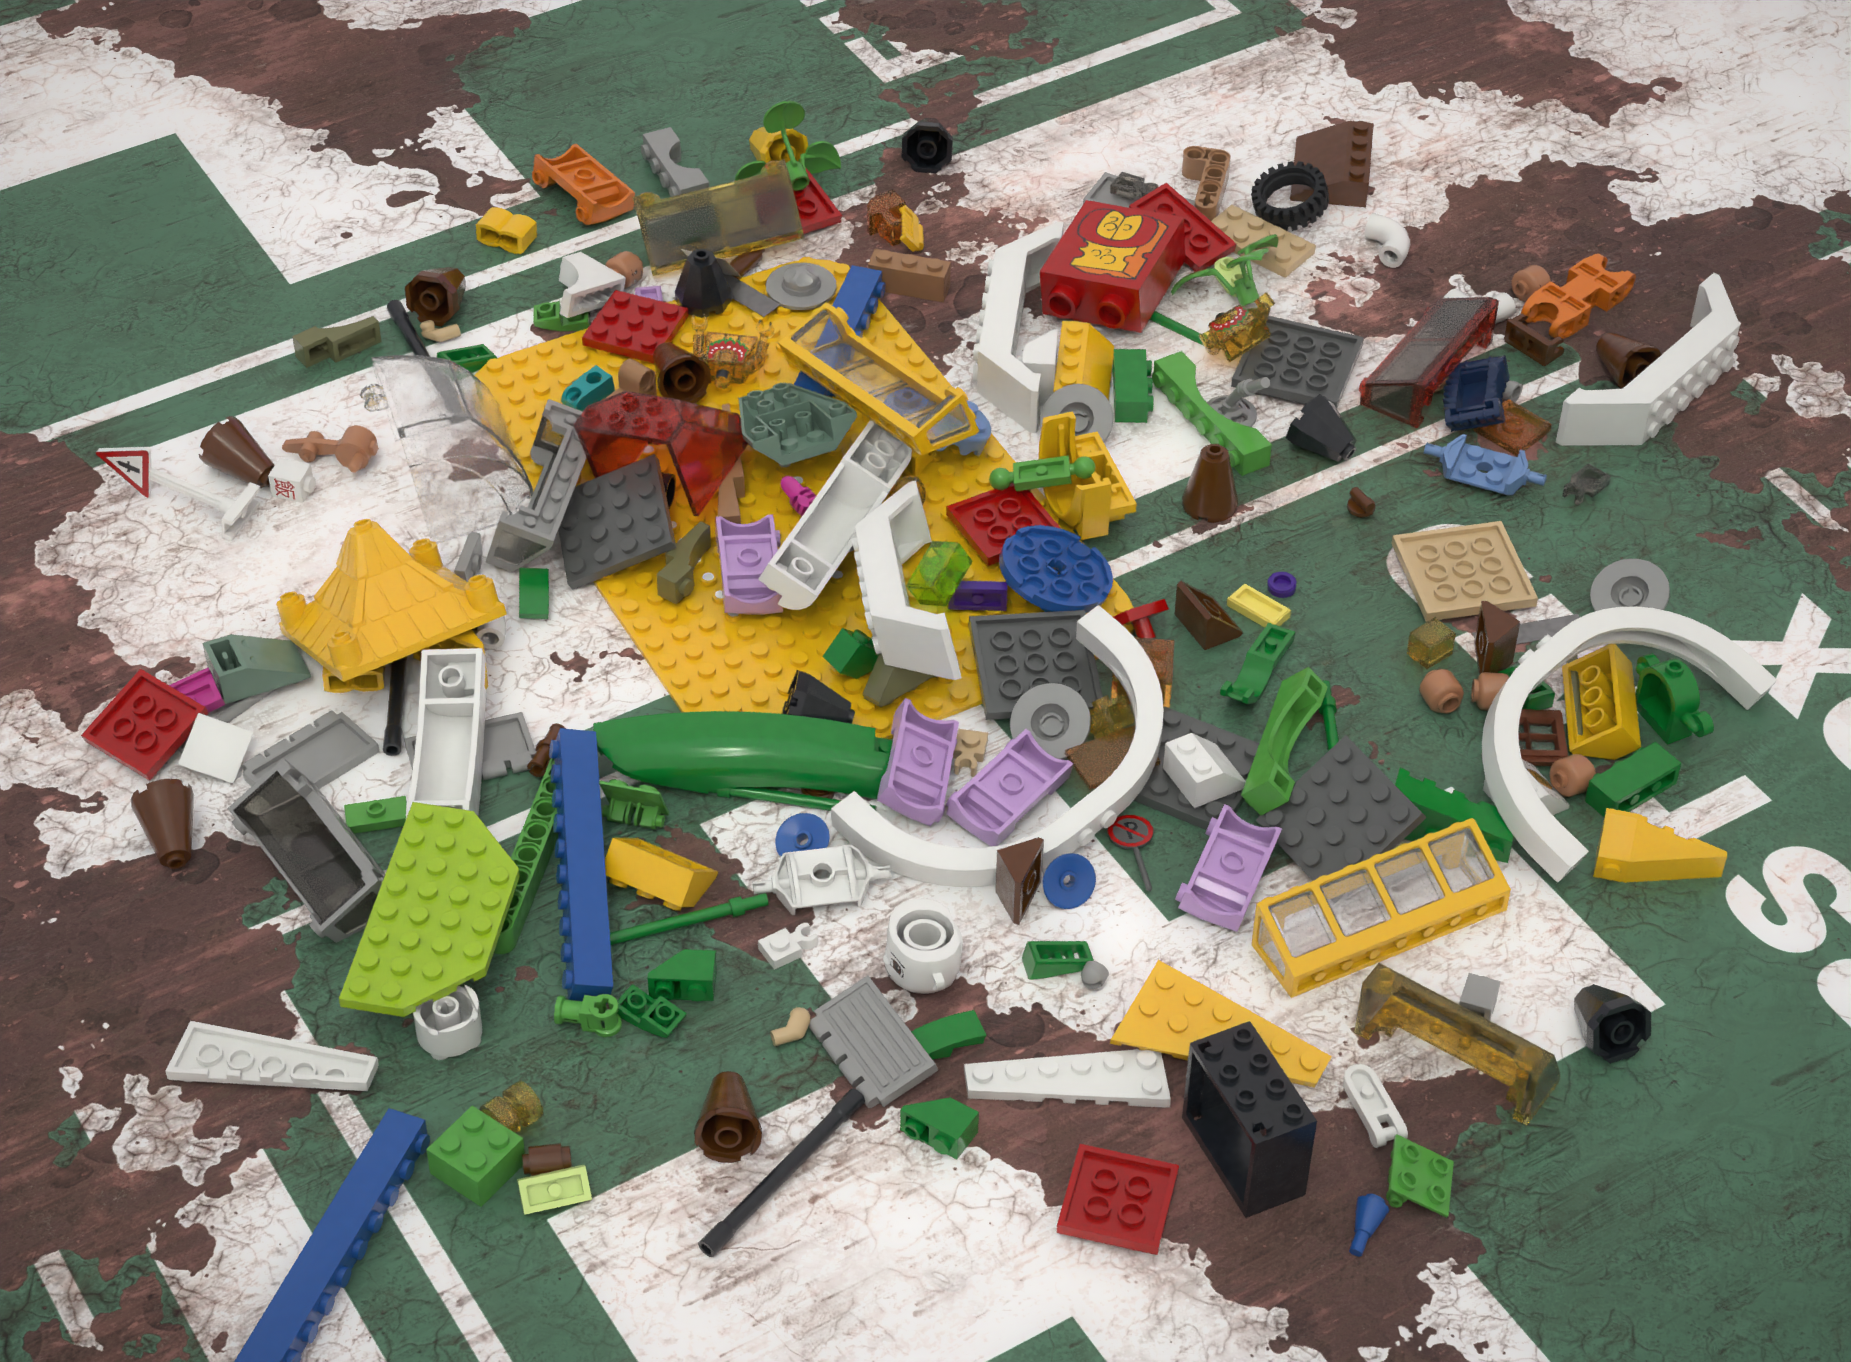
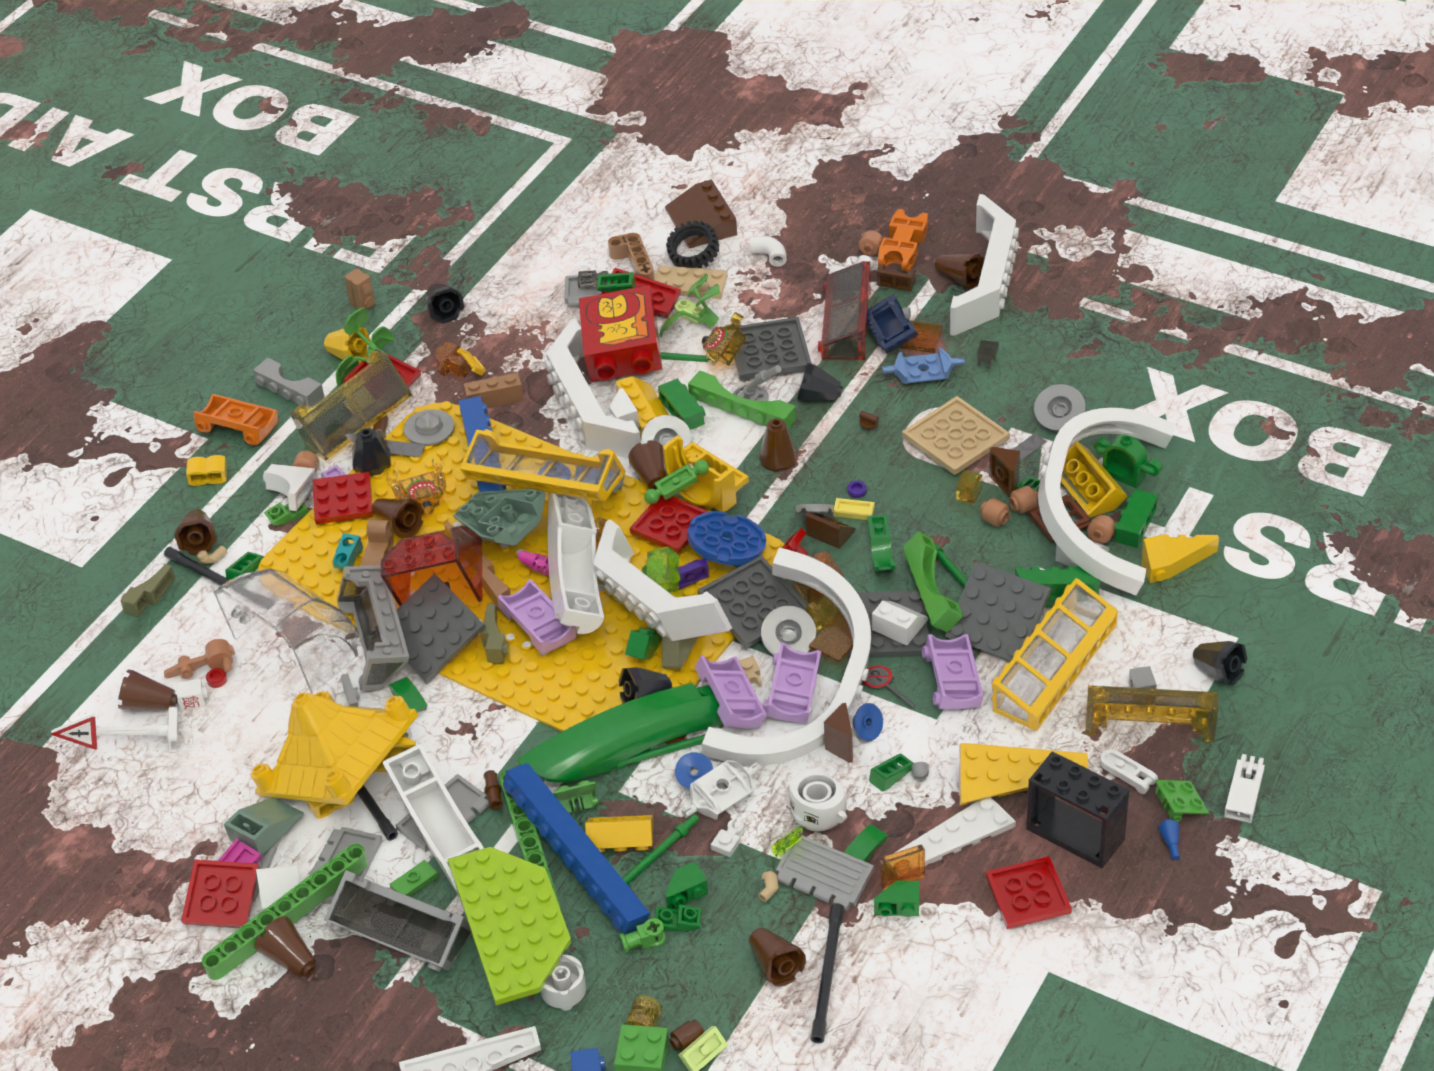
camera: 25 degrees left, 0 degrees up
none -> bright green beam [202,844,369,980]
none -> red tile [206,668,227,688]
none -> medium nougat brick [344,268,375,310]
none -> green slope [597,272,636,292]
none -> reddish brown cone [628,440,667,490]
none -> clear neon green slope [771,826,803,857]
none -> light grey tile [795,504,834,514]
none -> clear orange tile [880,844,925,890]
none -> white hinge [1224,754,1265,823]

